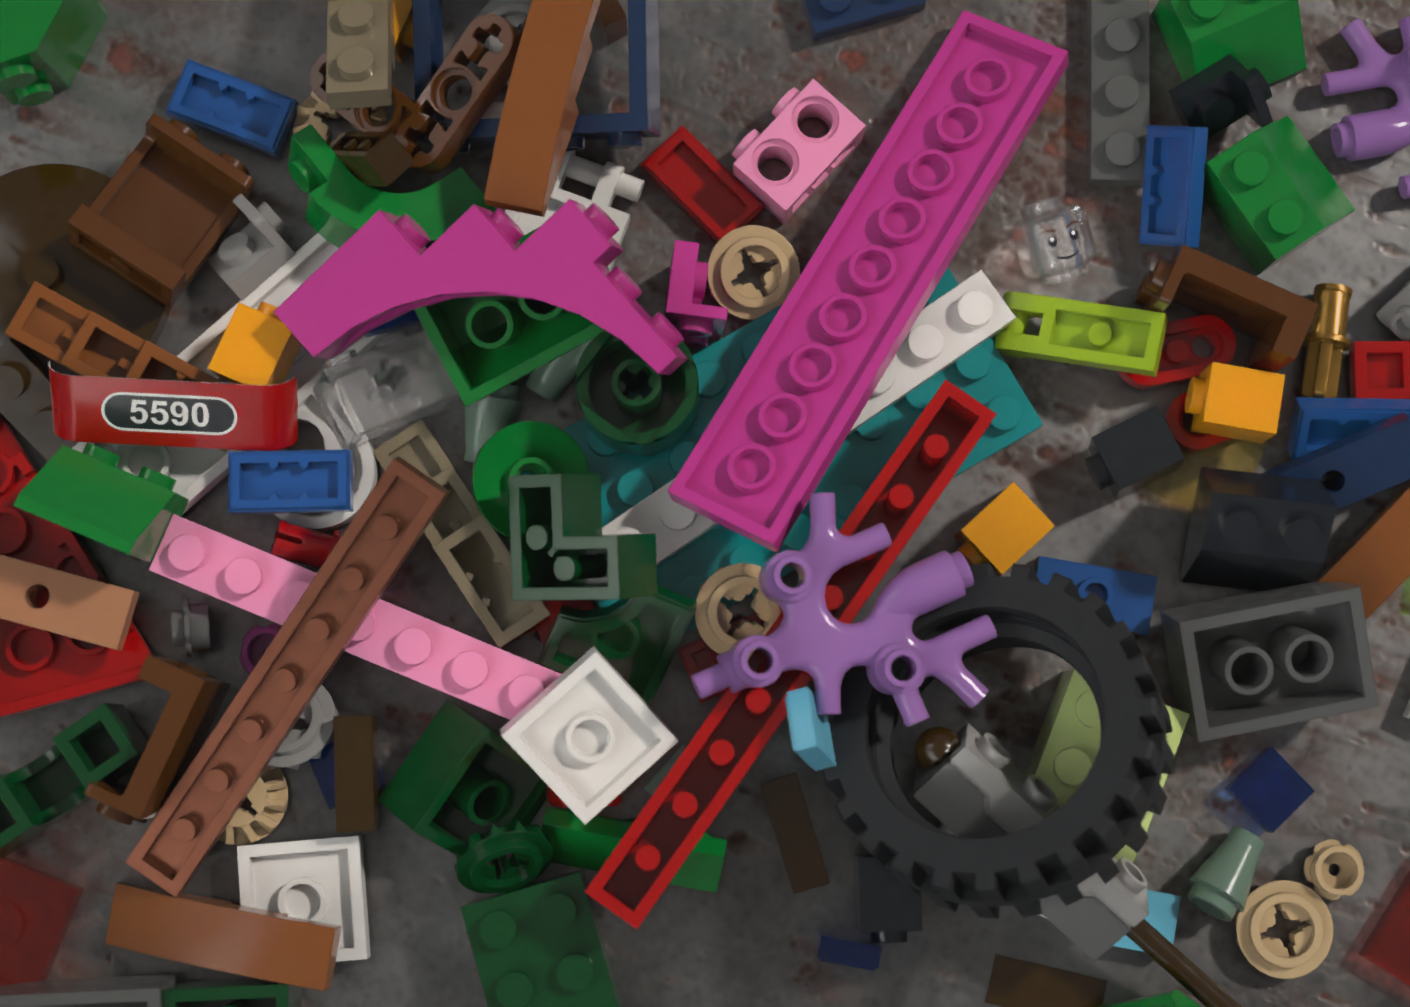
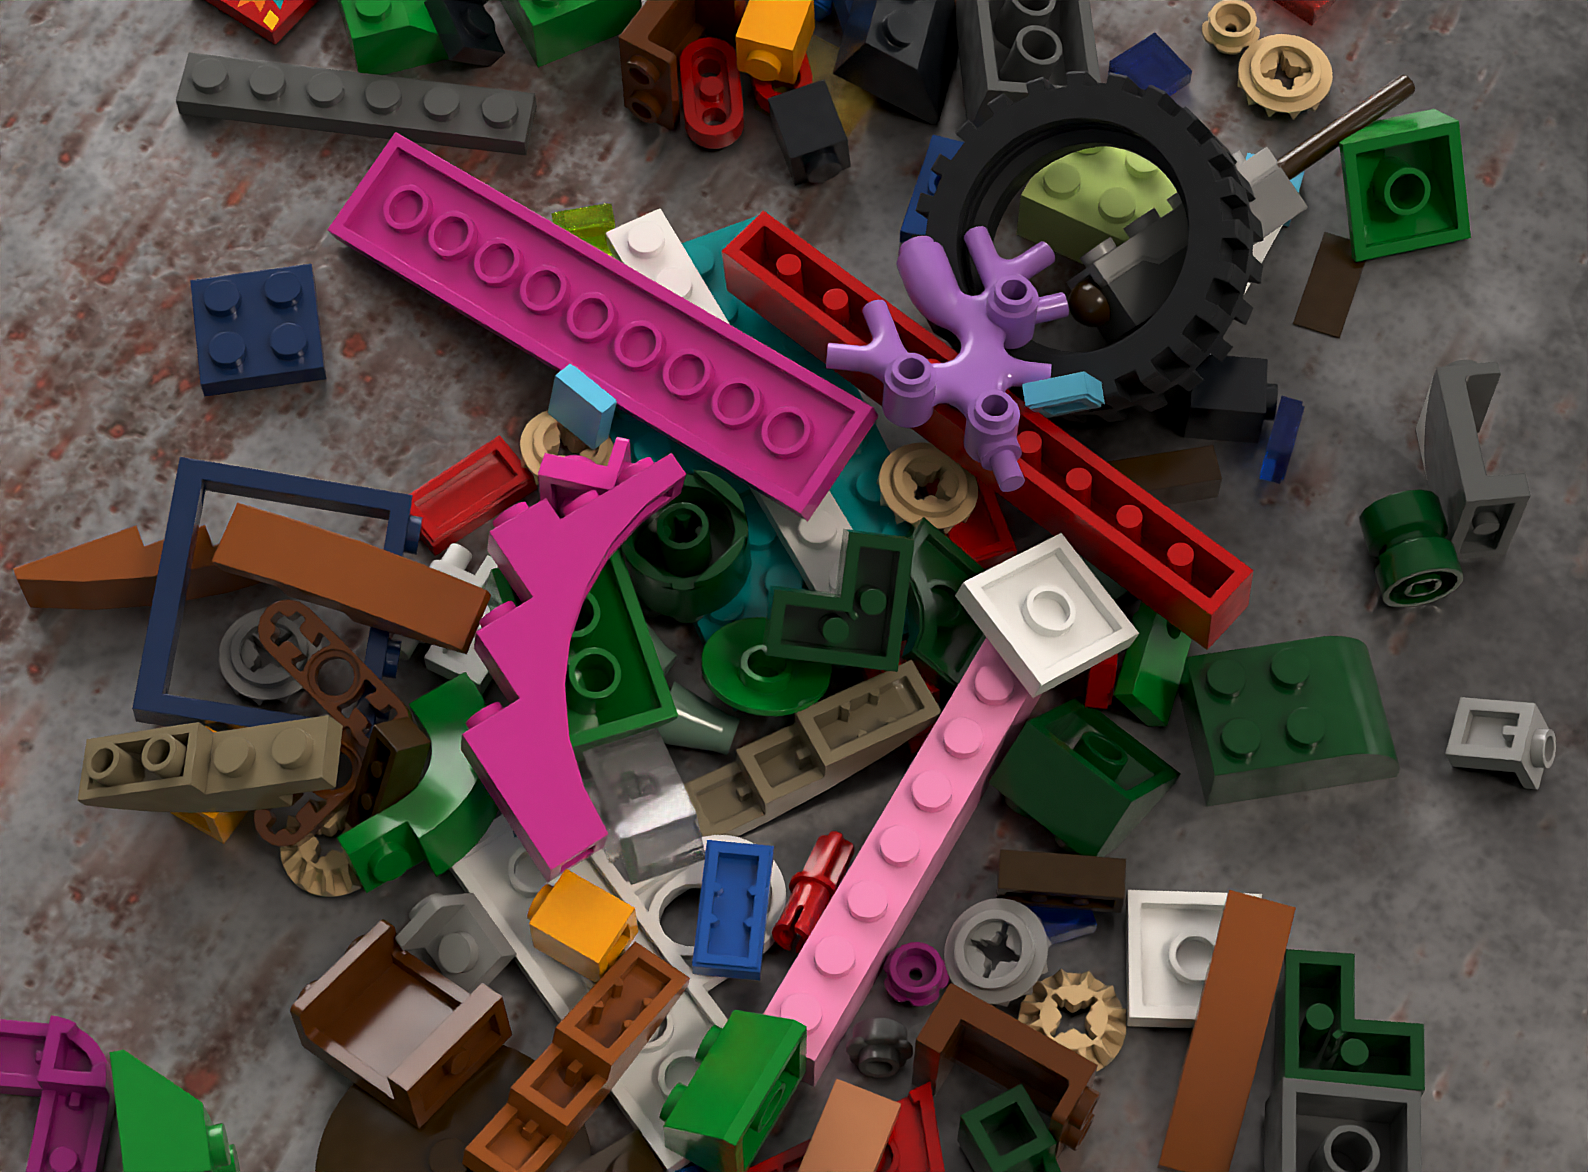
camera: 80 degrees left, 20 degrees down
red sticker [48,361,298,451] -> none
copper plate [125,456,450,897] -> none
blue plate [165,59,299,158] -> none
dark green gear [454,820,553,893] -> none
bright pink brick [732,79,866,225] -> none
light orange brick [954,481,1055,576] -> none
lime plate [994,291,1168,377] -> none
clear head [1011,195,1096,287] -> none
blue plate [1139,125,1208,248] -> none
sand green cone [1187,826,1265,922] -> none
none -> medium azure tile [548,364,617,450]
none -> clear neon green tile [551,203,616,255]

